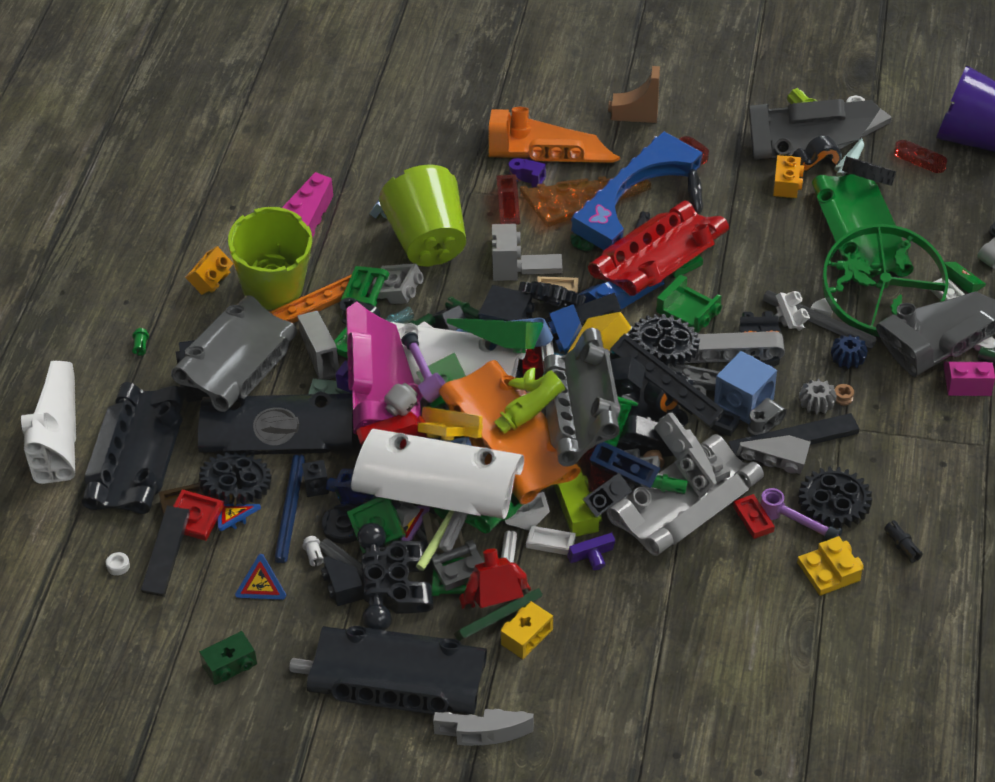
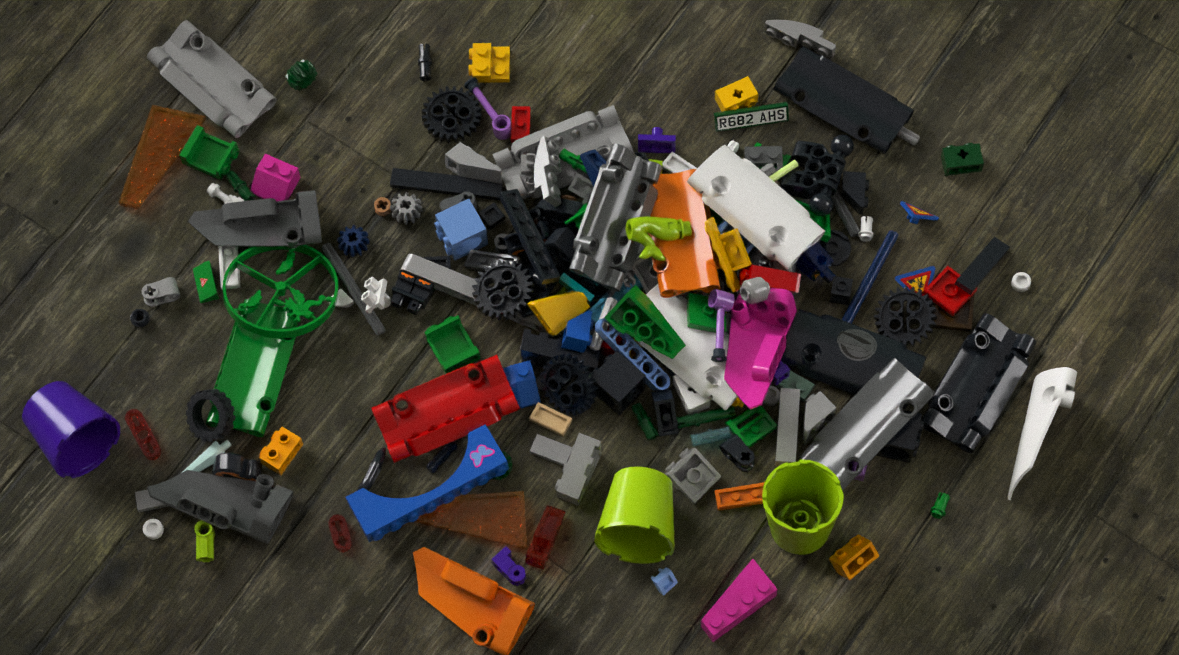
camera: 155 degrees left, 20 degrees up
green plate [341,266,390,307] -> none
red torso [459,548,531,609] -> none
medium nougat arch [608,66,660,123] -> none
none -> light grey slope [802,391,836,445]

